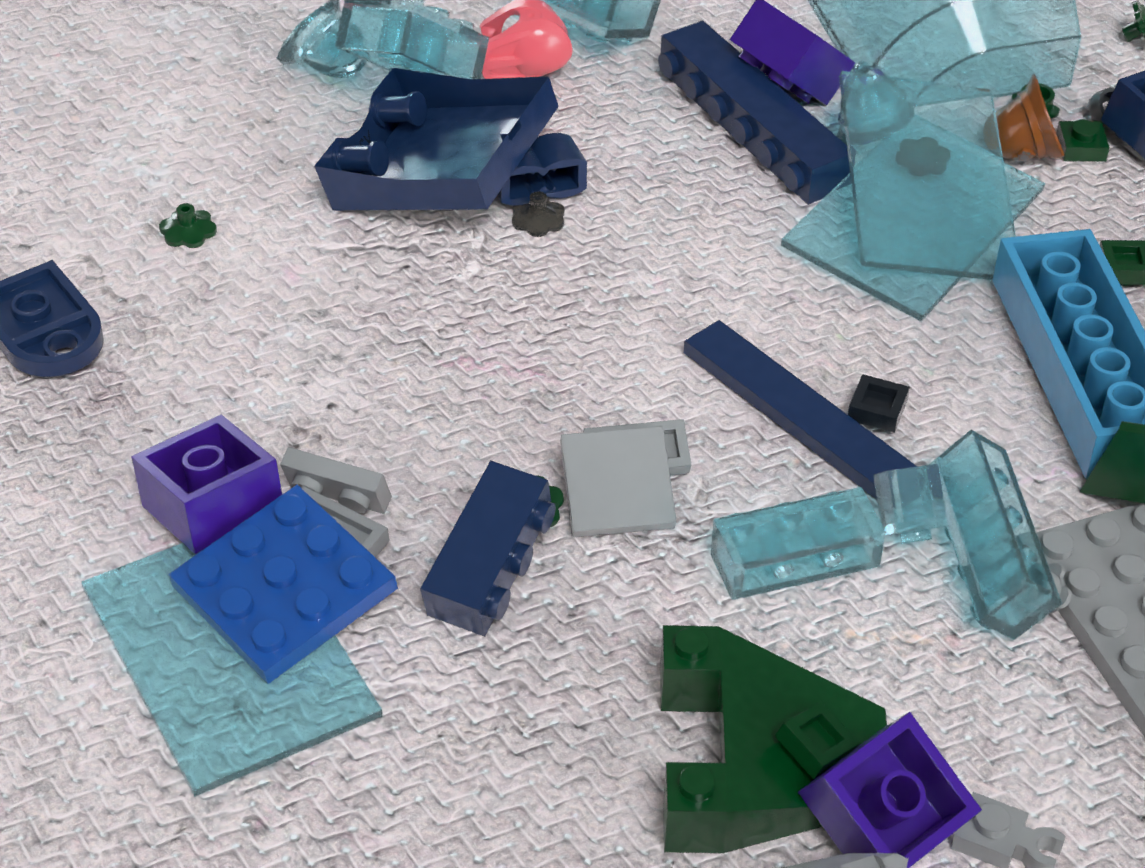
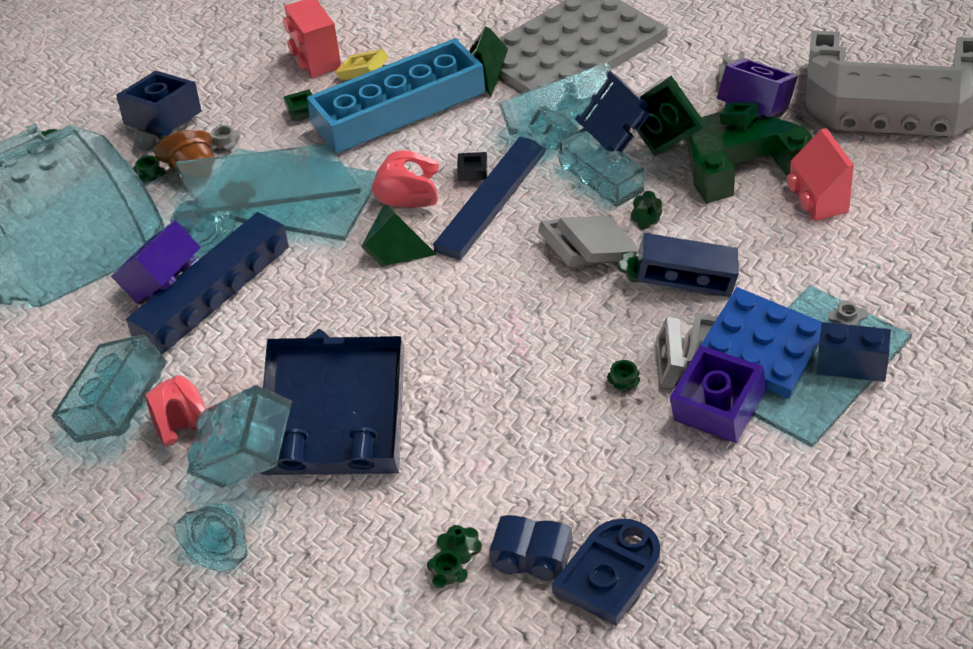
camera: 105 degrees left, 0 degrees up
none -> light grey plate [211,125,240,151]
none -> dark green slope [361,205,437,267]
none -> coral helmet [372,150,439,208]
none -> dark green plate [427,550,468,588]
none -> dark blue brick [489,515,573,580]
none -> dark blue plate [575,71,650,153]
none -> dark green plate [607,360,640,391]
none -> dark green plant [631,191,662,230]
none -> dark green slope [637,75,707,156]
none -> coral slope [787,128,854,221]
none -> dark blue brick [816,322,891,382]
none -> light grey plate [828,300,868,326]

